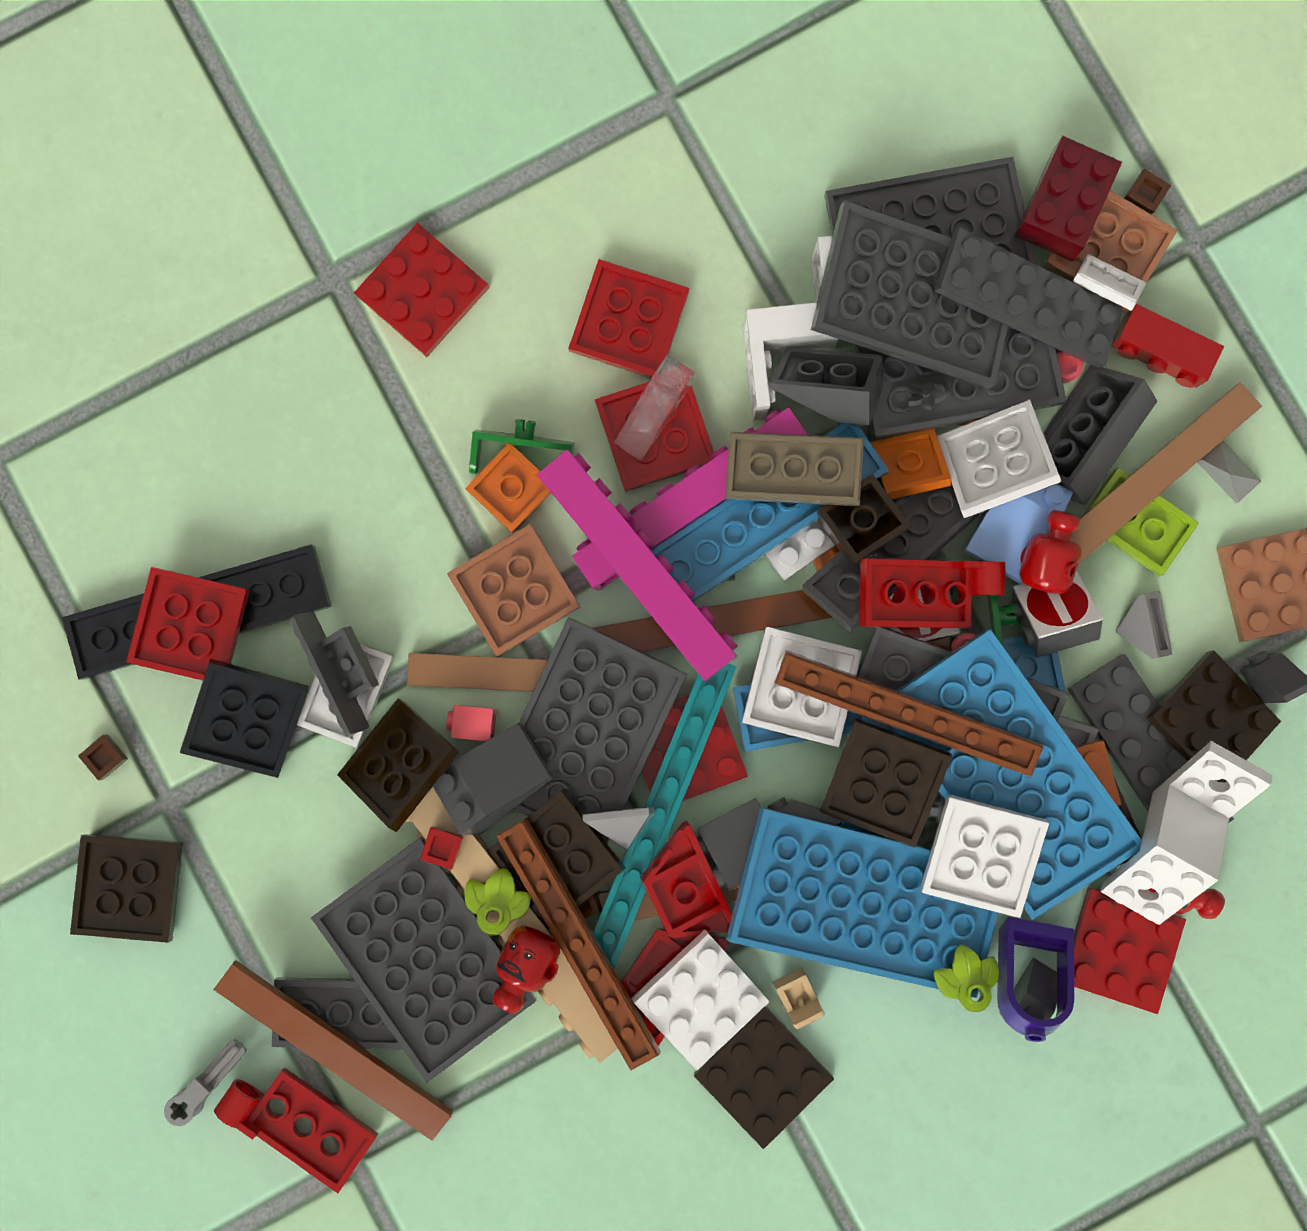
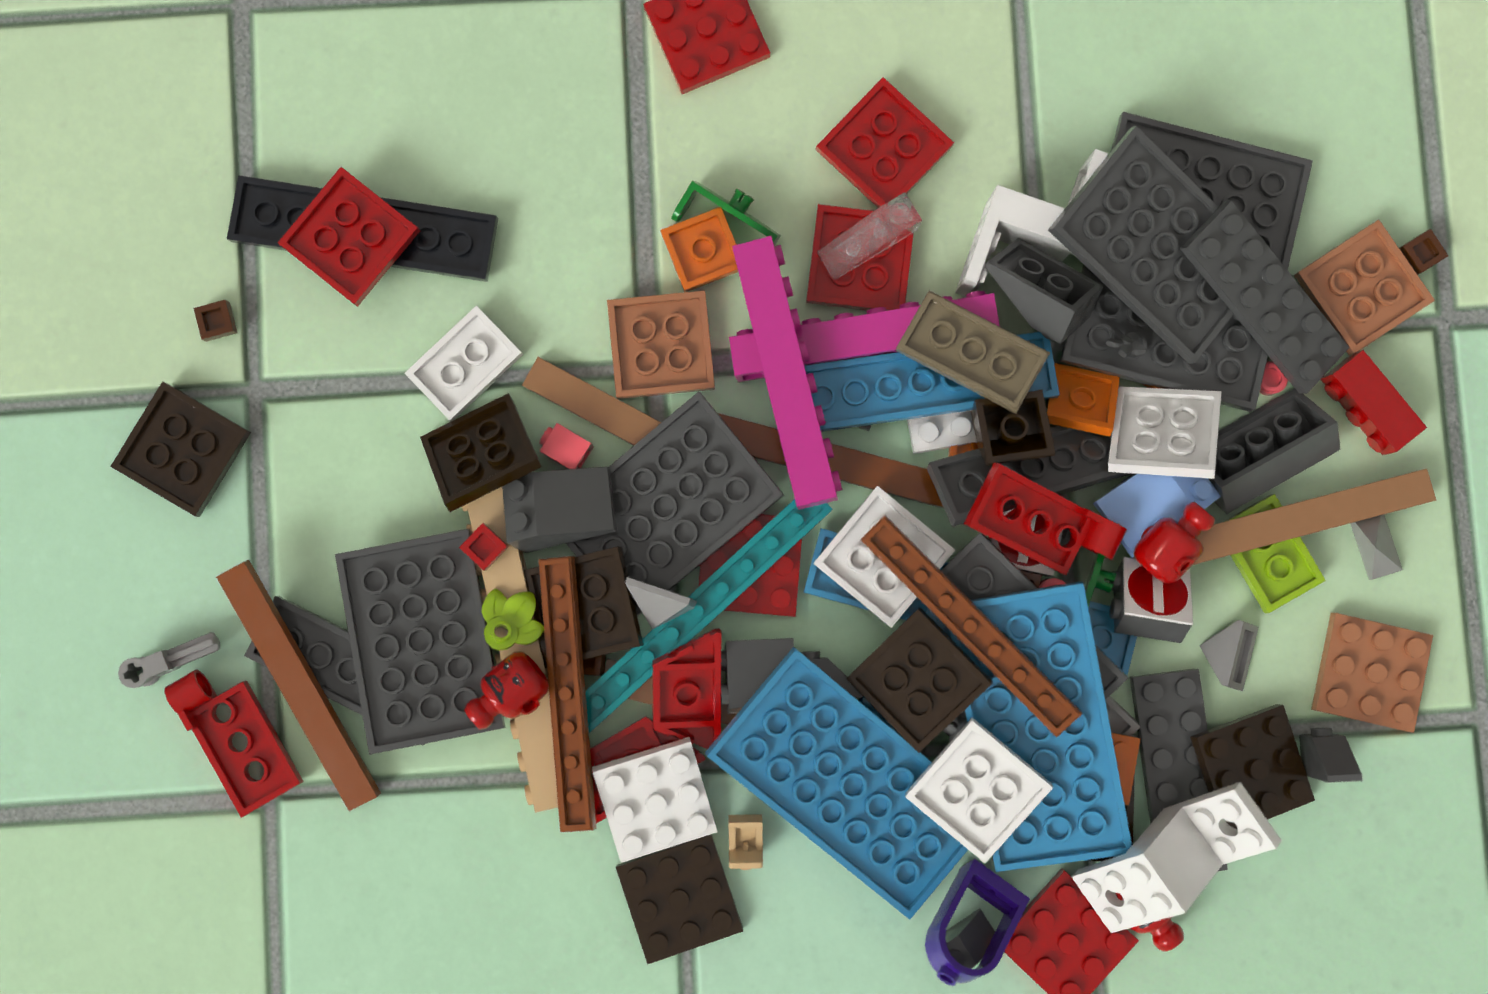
camera: 20 degrees right, 0 degrees up
black plate [180,659,308,778] -> none
dark grey bracket [289,611,379,736] -> none
lime plate [933,945,999,1012] -> none
dark red brick [1014,135,1122,262] -> none
white plate [1073,254,1146,311] -> none

